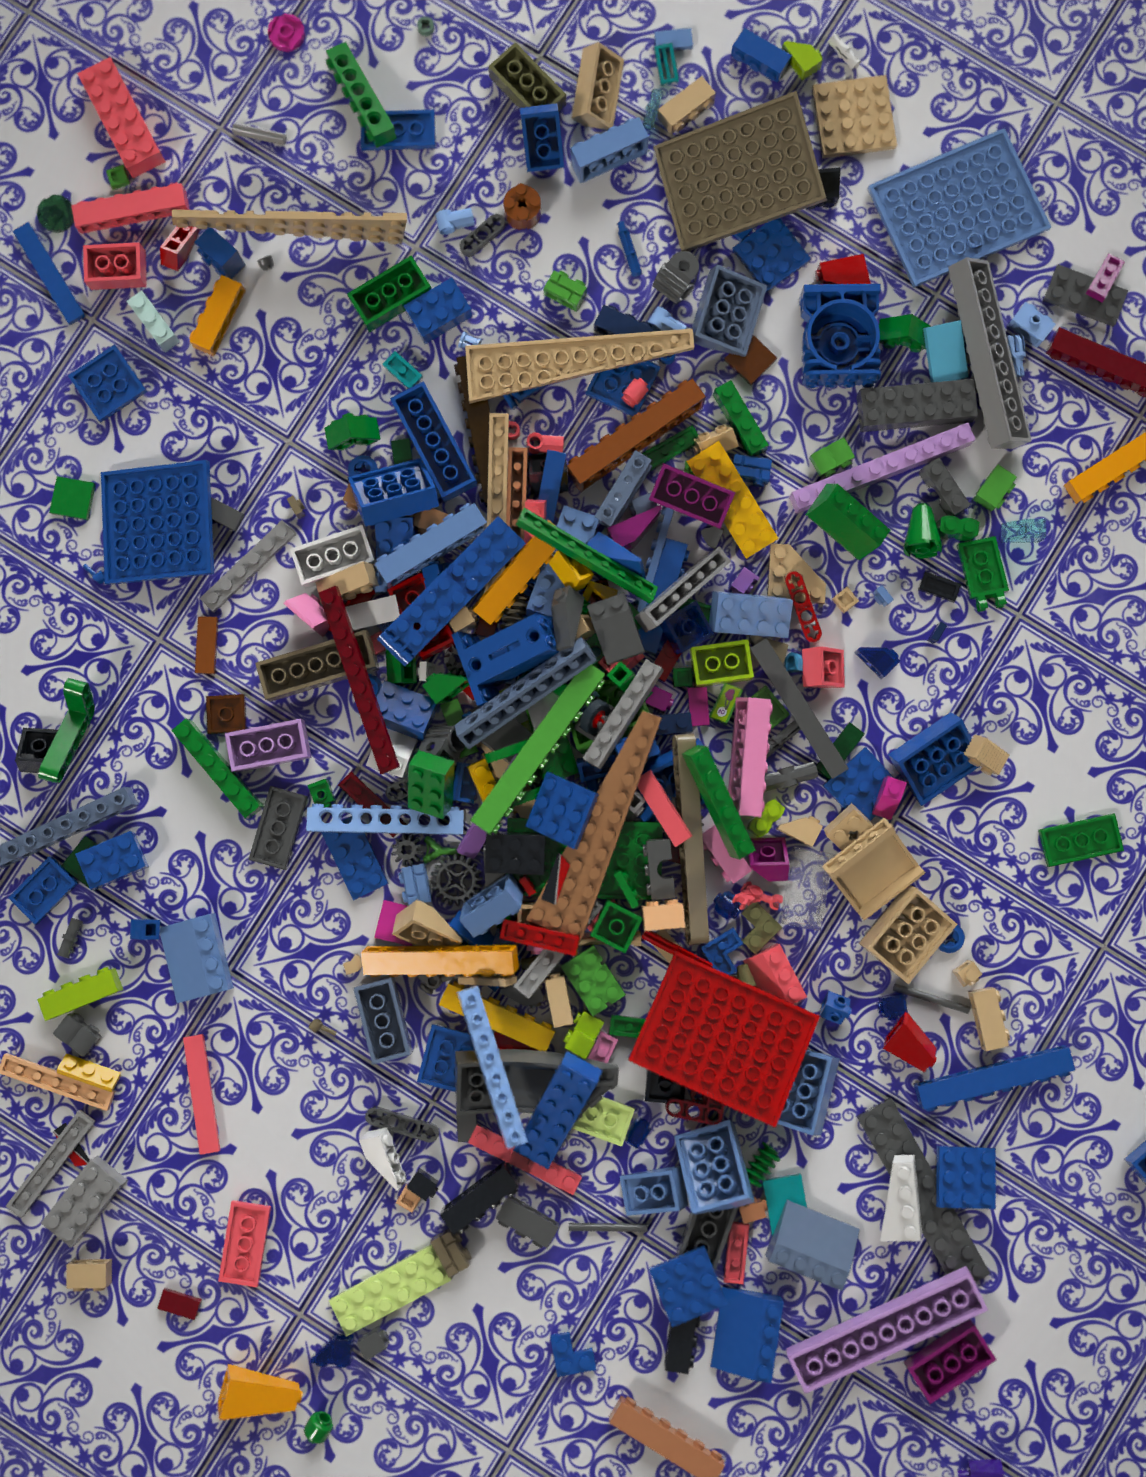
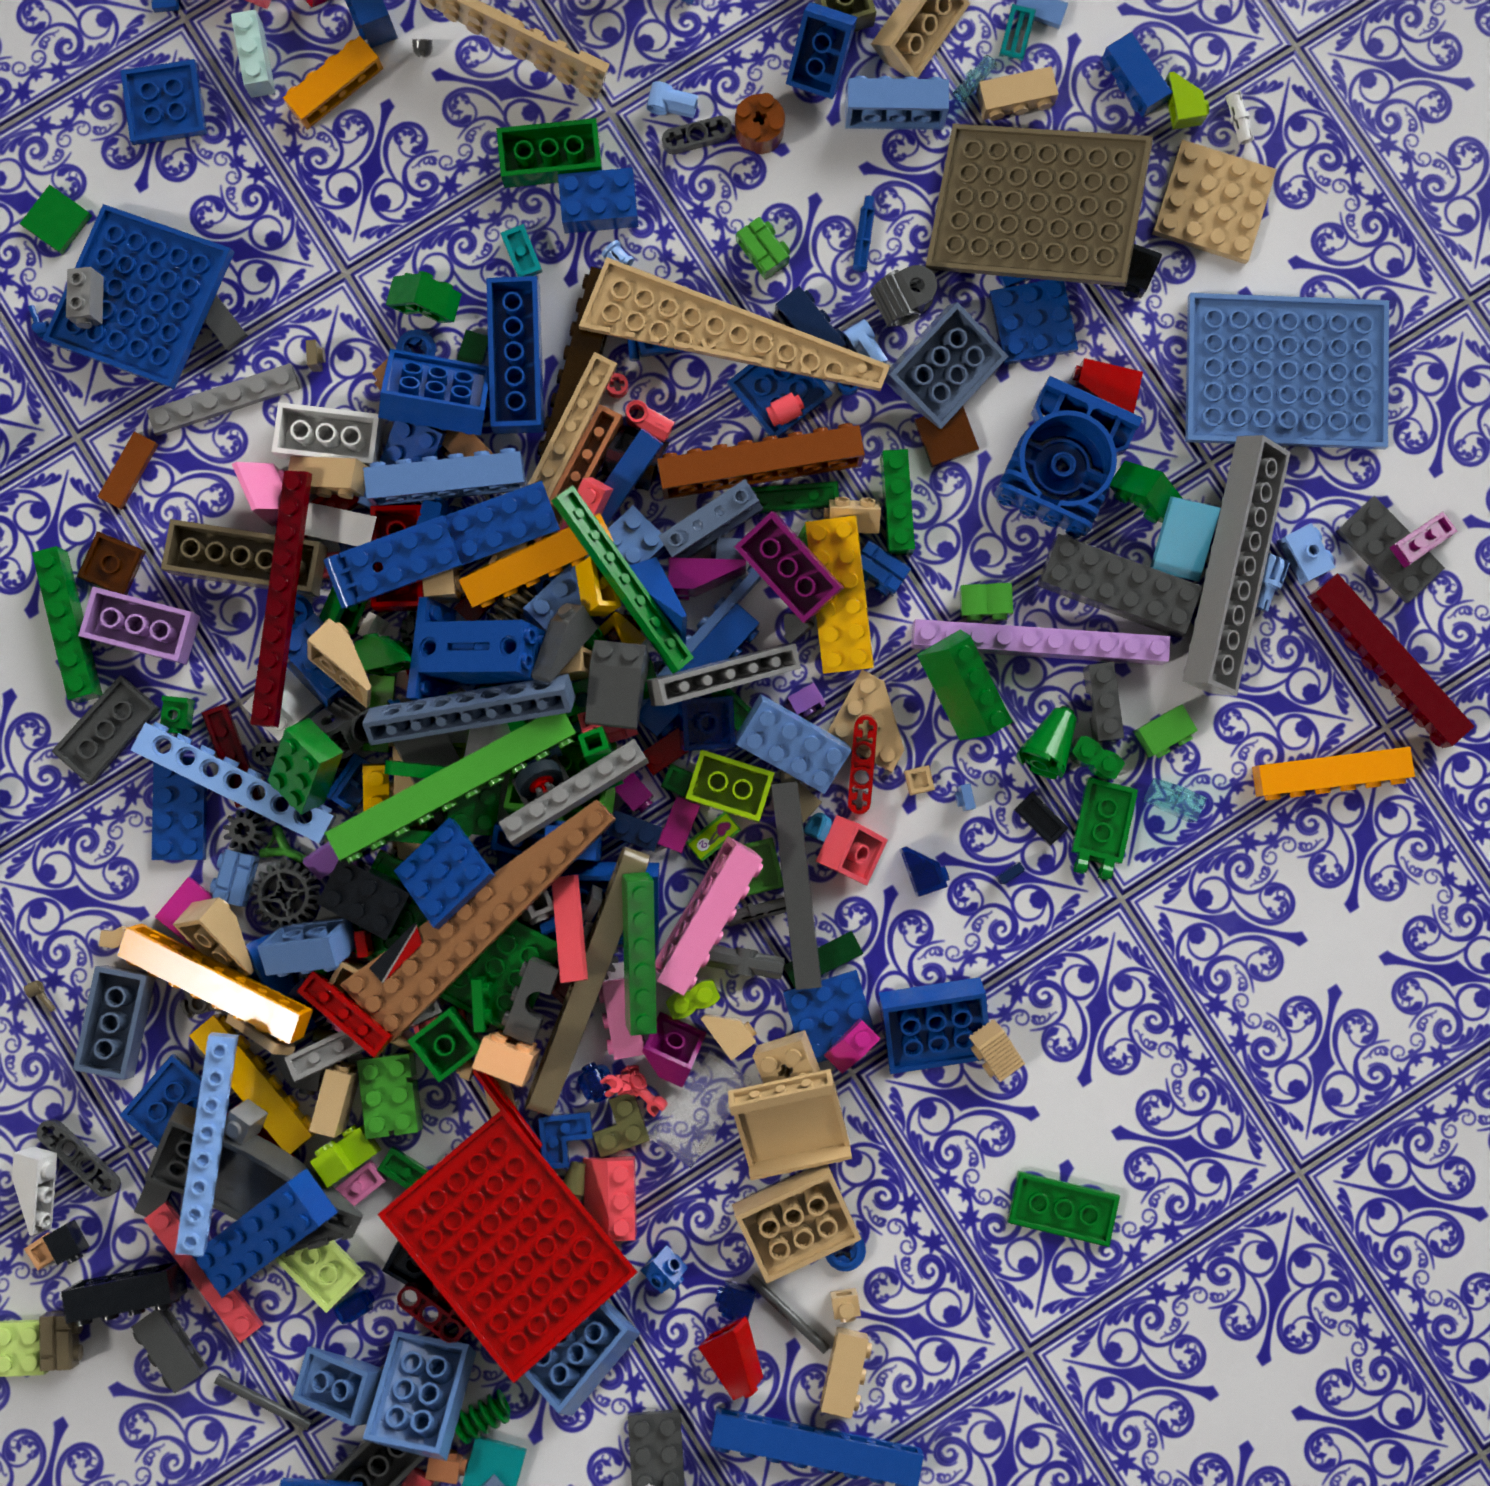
camera: 15 degrees right, 0 degrees up
none -> light grey brick [66,267,104,329]
none -> light grey brick [224,1099,268,1146]
none -> tan slope [307,618,372,708]
none -> dark grey tile [581,885,602,922]

